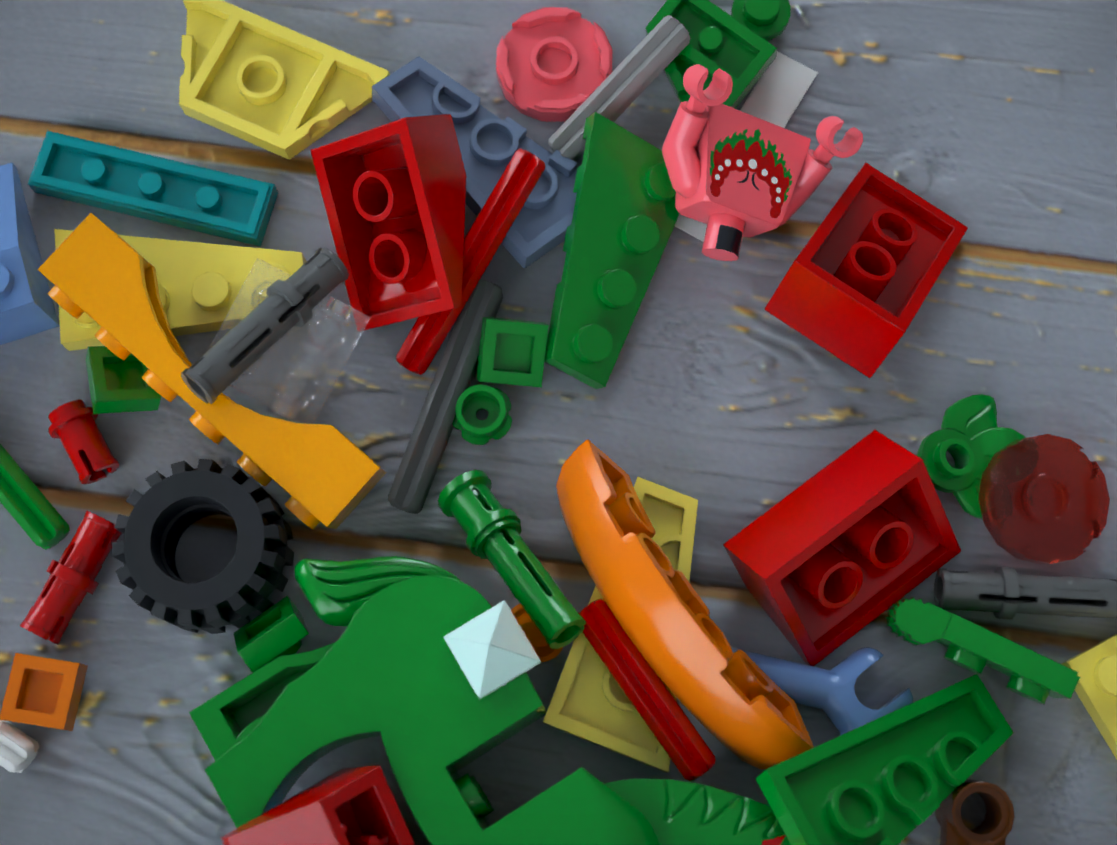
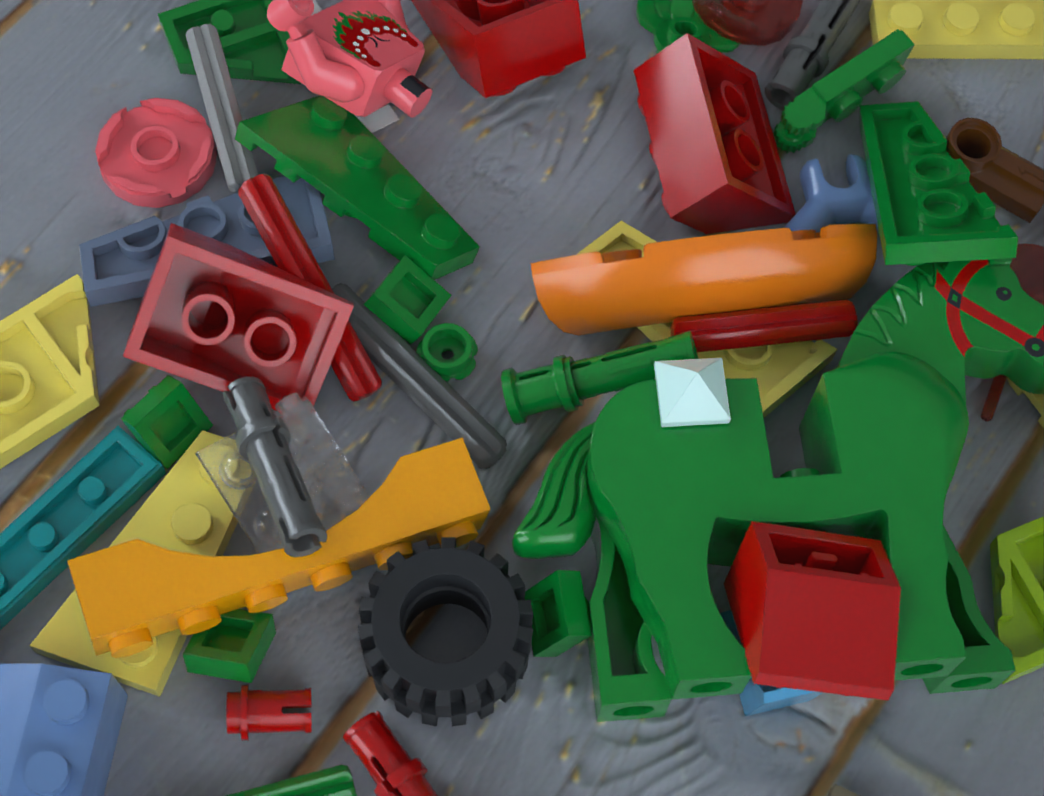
camera: 70 degrees left, 10 degrees down
none -> green tile [121,375,213,469]

